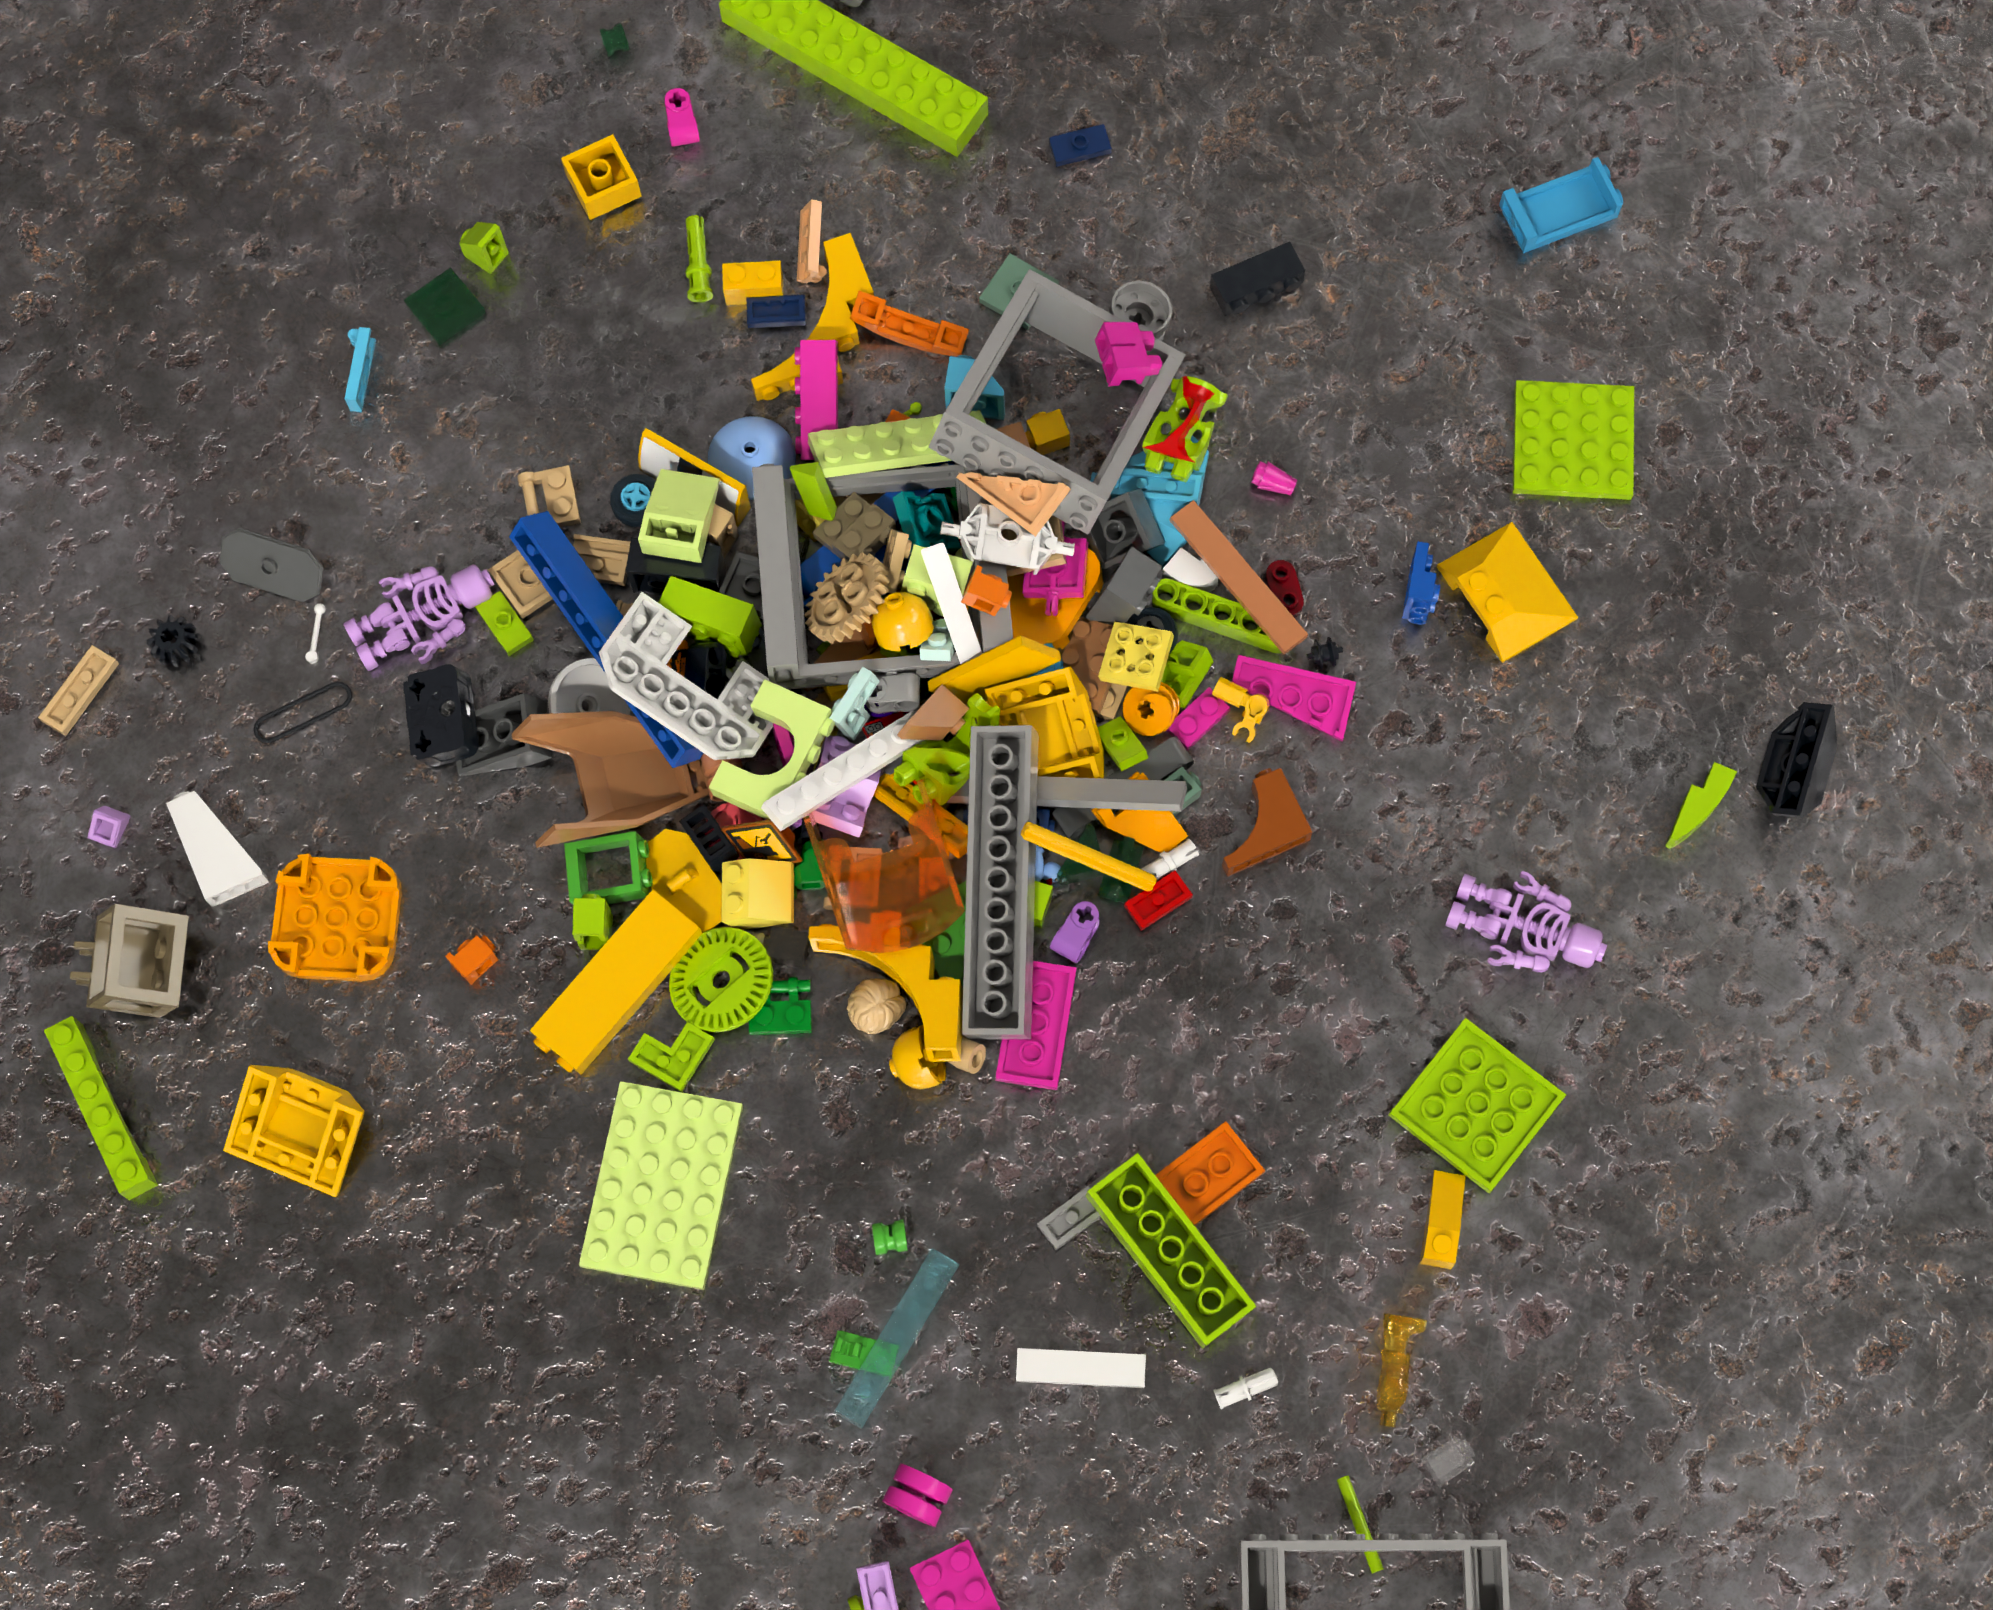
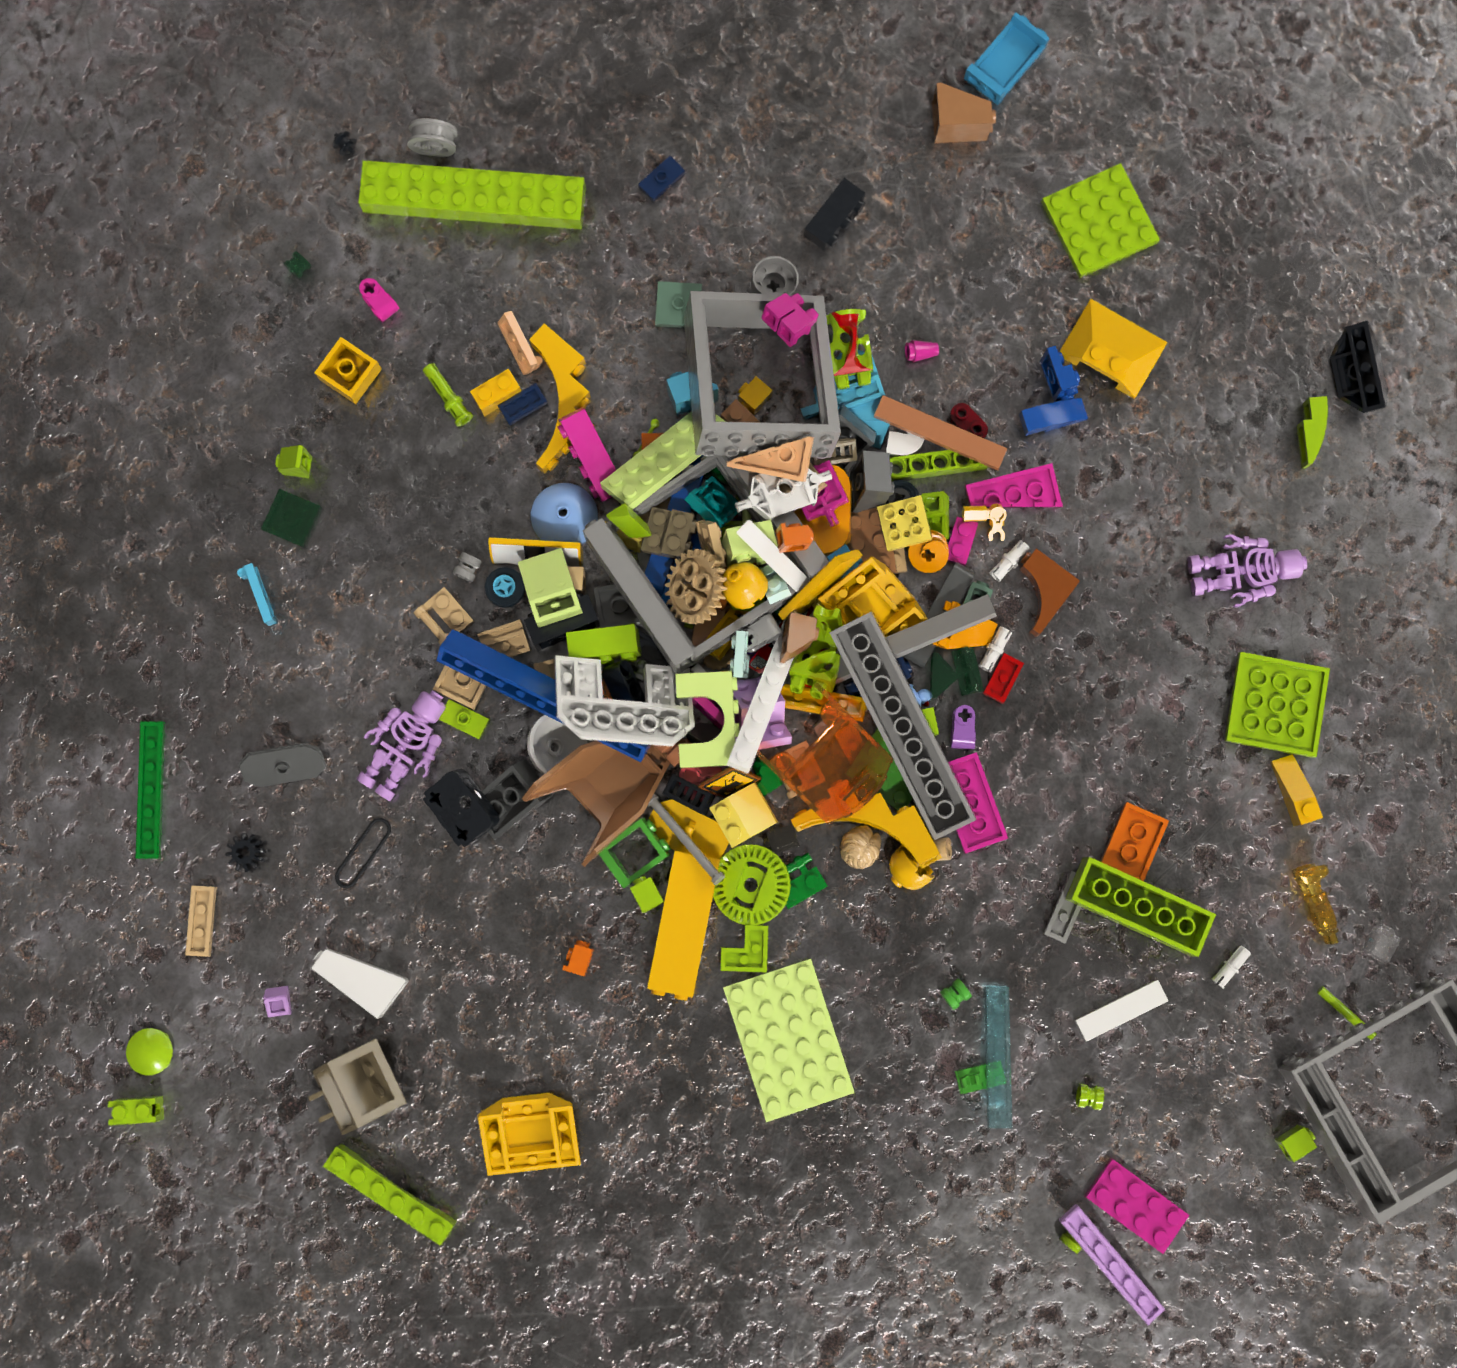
camera: 35 degrees left, 10 degrees up
light orange tile [268,854,402,982] -> none
white hinge [305,603,326,664] -> none
orange slope [850,291,969,357] -> none
dark pink wheel [882,1463,953,1527] -> none
yellow axle [1020,822,1157,892] -> none
lime plate [1097,716,1148,772] -> none
black wheel [1306,637,1343,669] -> none
none -> green tile [135,721,165,859]
none -> light grey wheel [452,552,482,582]
none -> light grey bar [648,794,725,885]
none -> dark tan slope [810,438,858,465]
none -> medium nougat slope [932,83,996,143]
none -> white pin [989,540,1030,582]
none -> blue slope [1019,398,1088,436]
none -> lime wheel [1076,1083,1104,1110]

